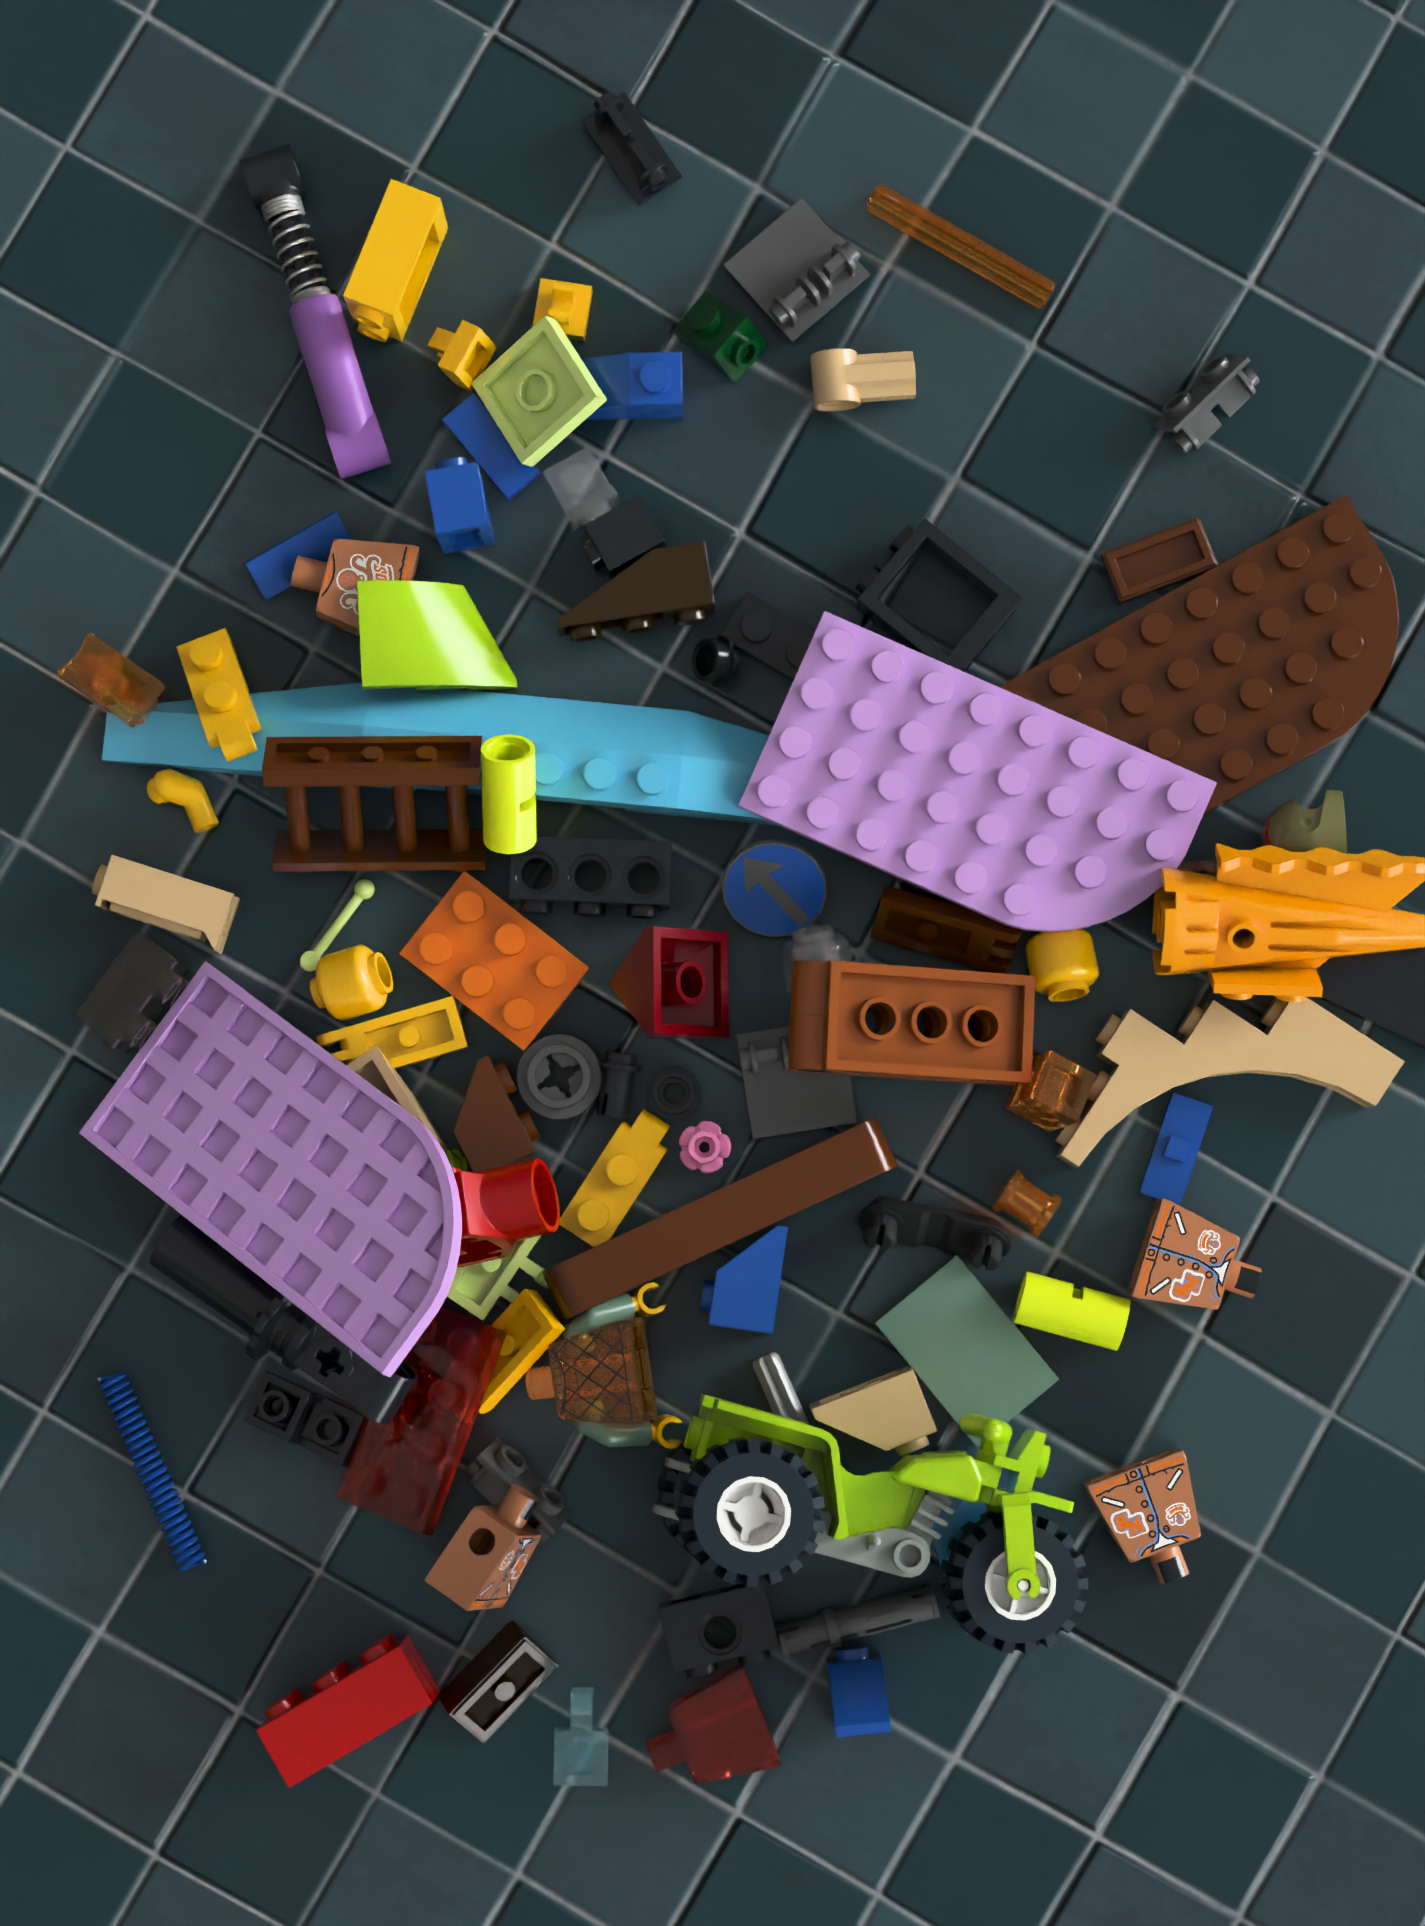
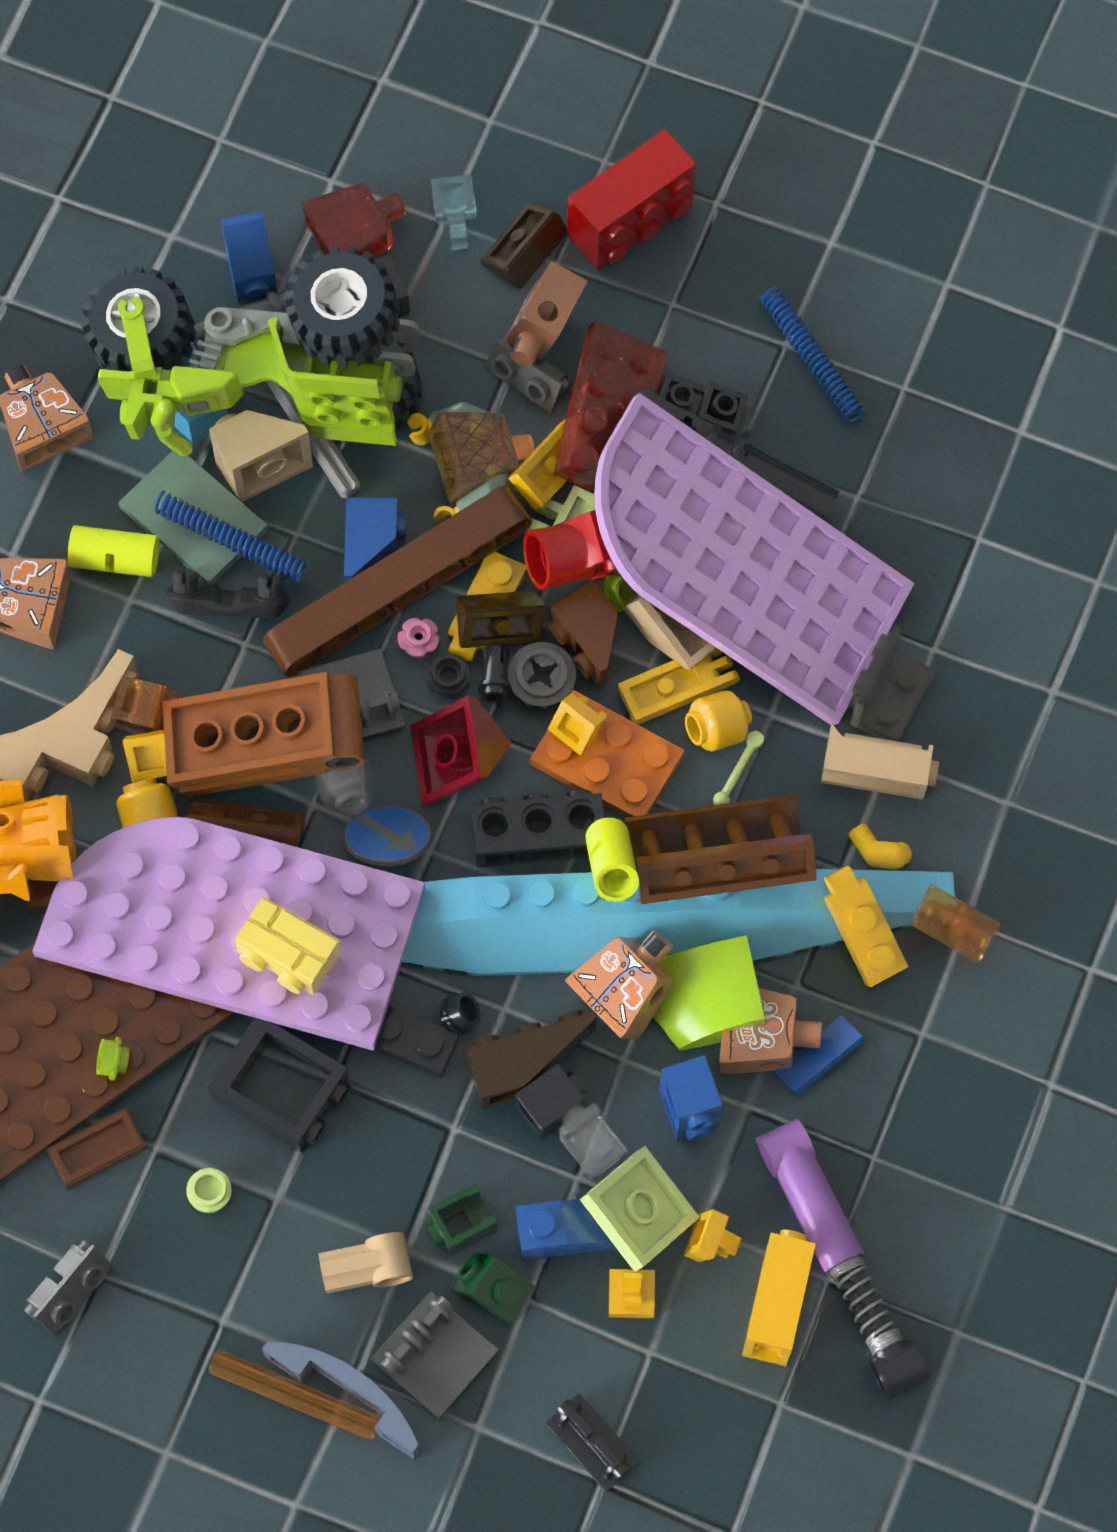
camera: 170 degrees right, 15 degrees down
blue piece [442,393,541,501] -> none
clear orange bush [992,1169,1063,1238] -> none
blue piece [1138,1092,1213,1206] -> none
none -> lime plate [96,1036,129,1081]
none -> yellow tile [123,730,167,782]
none -> blue piece [154,490,307,584]
none -> yellowish green plate [187,1168,232,1213]
none -> light yellow brick [235,897,342,995]
none -> sand blue slope [262,1342,419,1460]
none -> dark green window [425,1183,497,1256]
none -> dark brown slope [456,591,546,648]
none -> yellow tile [548,693,607,755]
none -> torso [565,930,674,1040]

